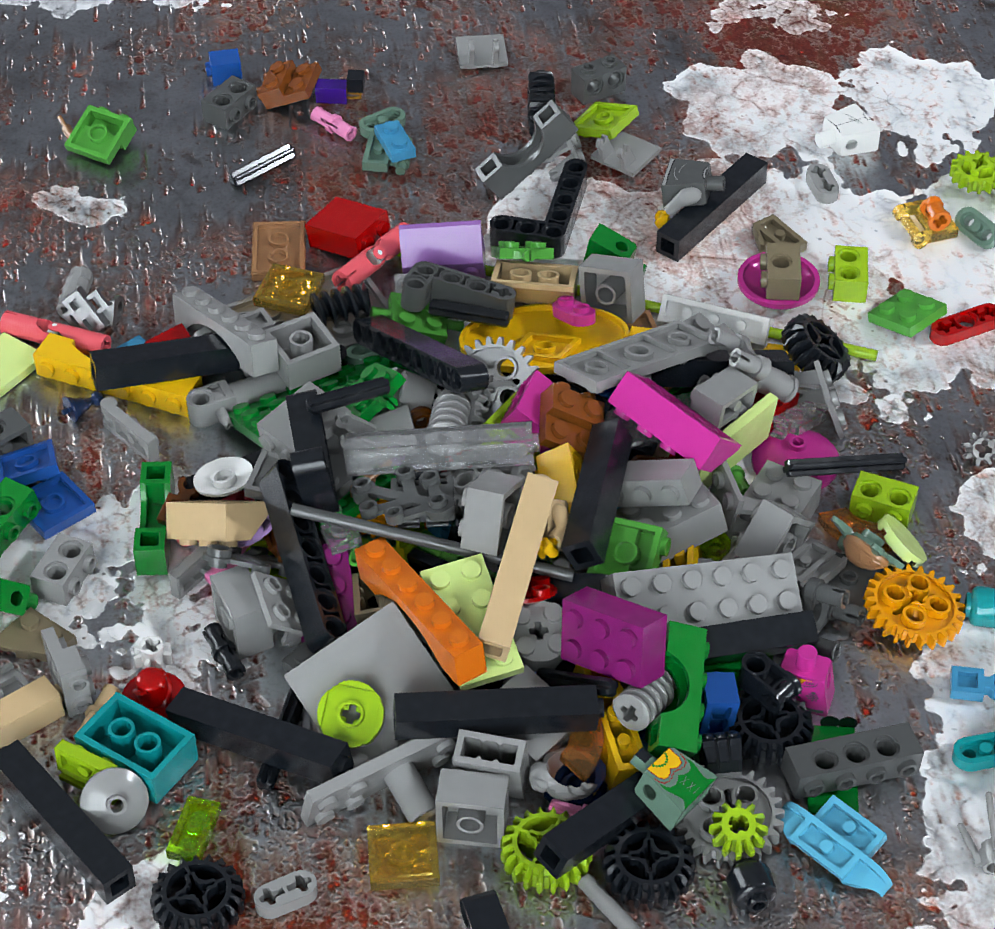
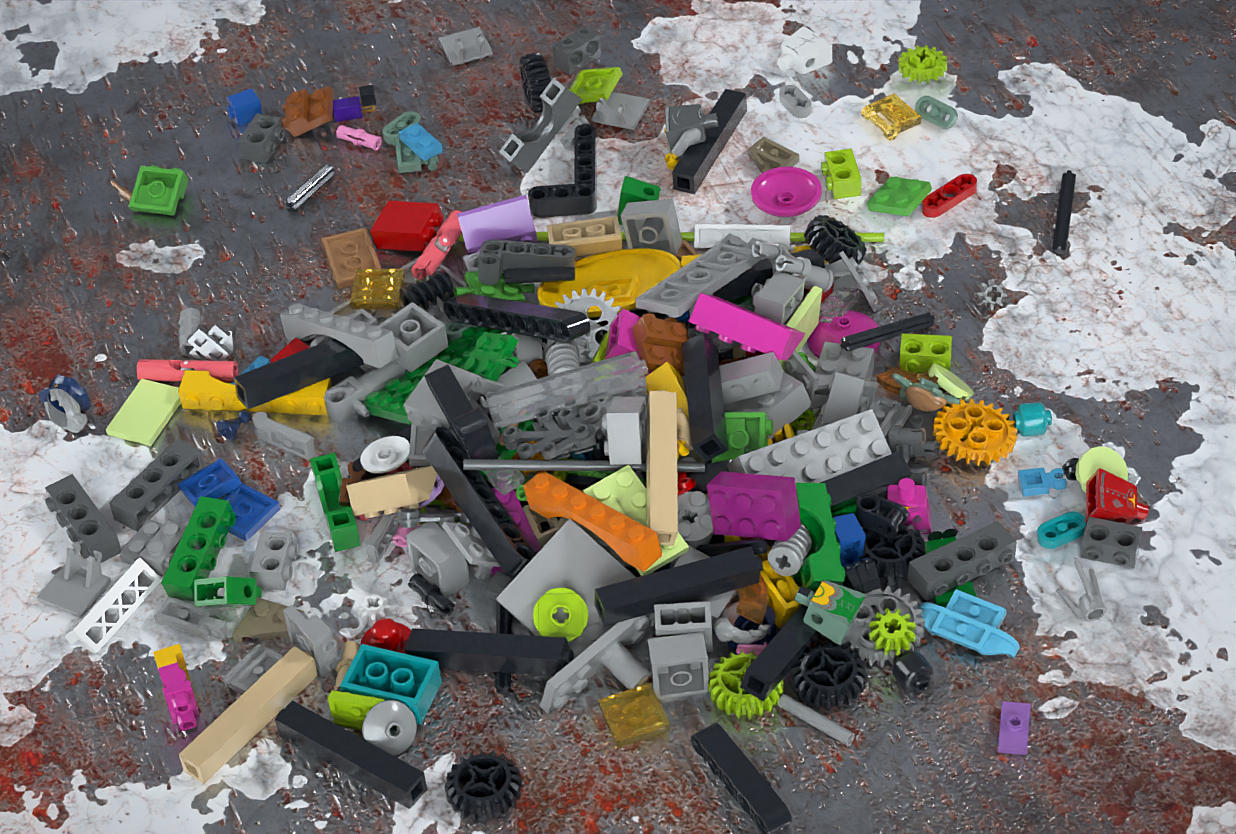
camera: 10 degrees left, 0 degrees up
clear neon green plate [166,796,222,862] -> none
light grey beam [254,870,318,919] -> none
black axle [305,377,390,415] -> none
bright green plate [491,241,554,262] -> none
dark pink plate [552,296,596,327] -> none
dark tan brick [760,242,802,301] -> none
orange bush [920,196,952,231] -> none

